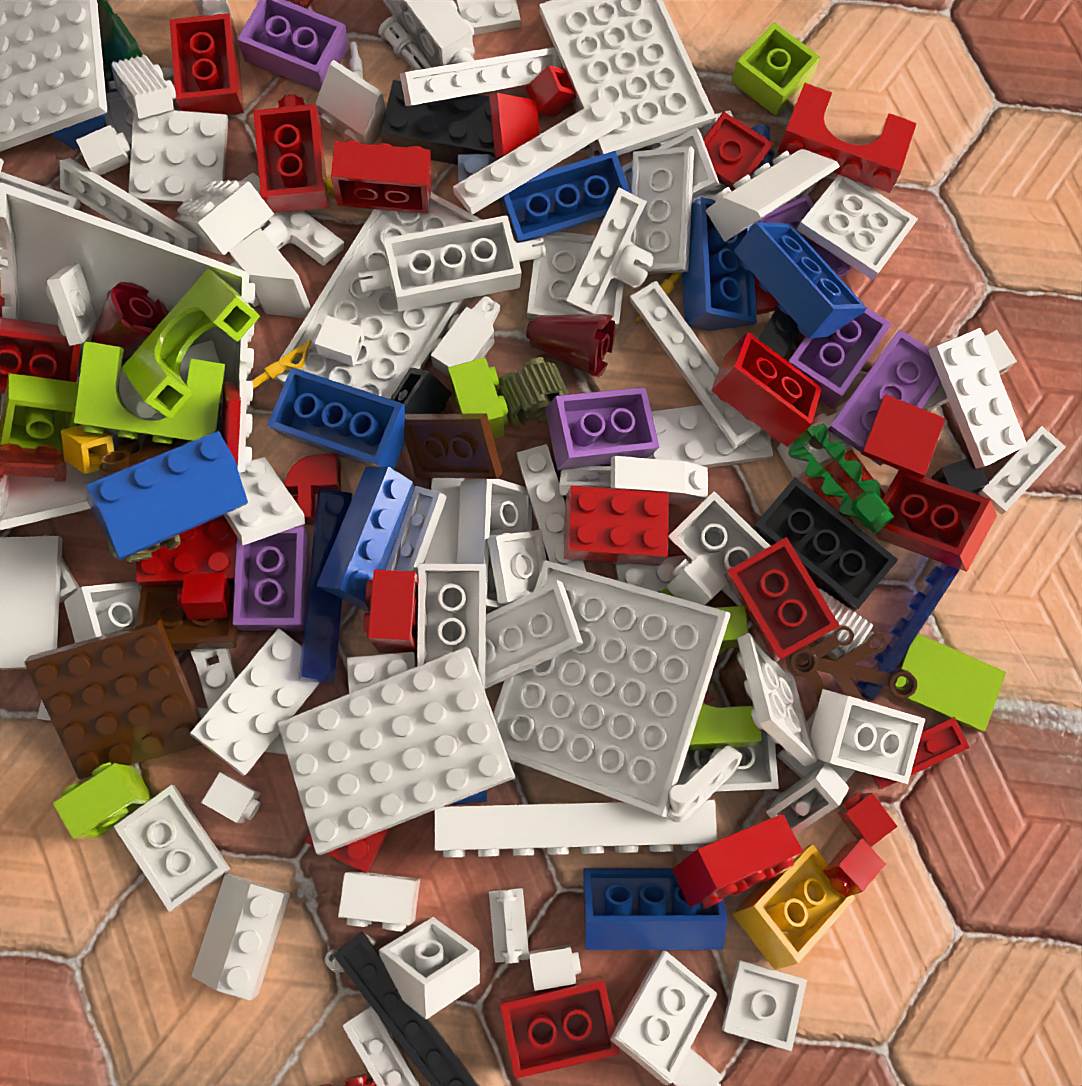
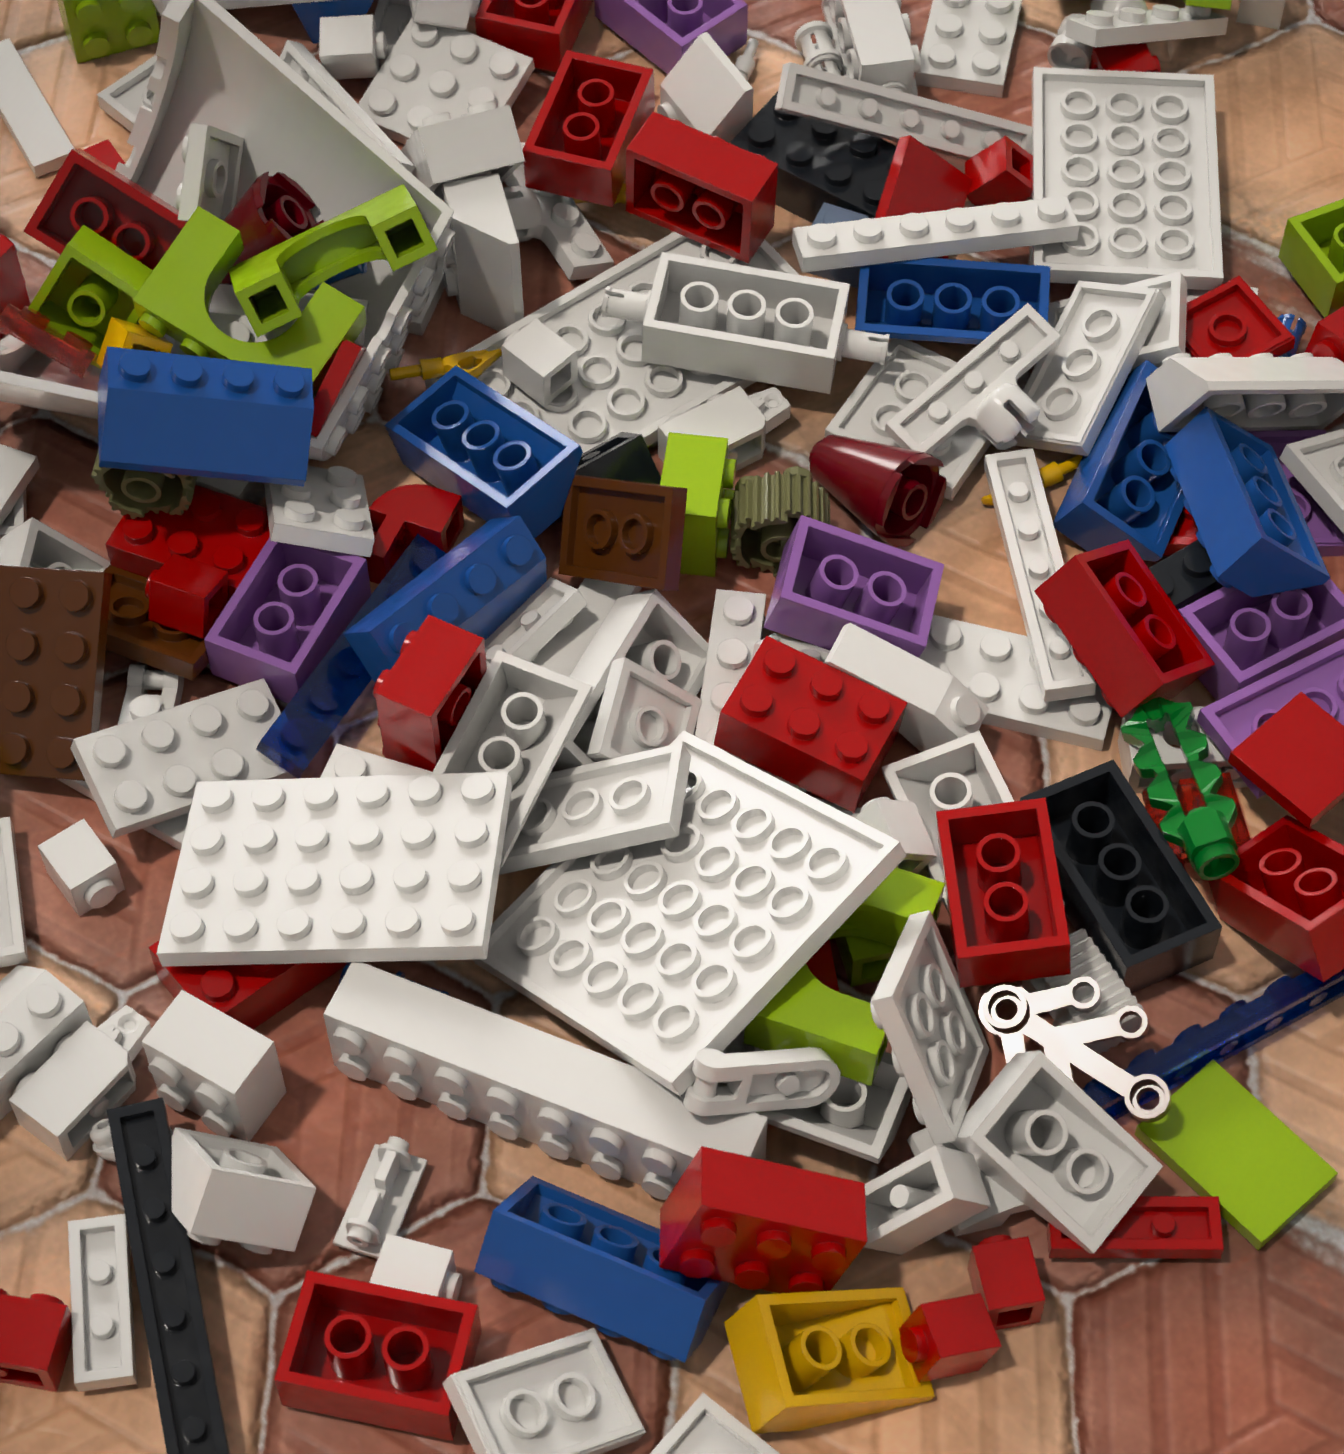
camera: 30 degrees right, 20 degrees down
none -> white hinge [9,1005,152,1161]

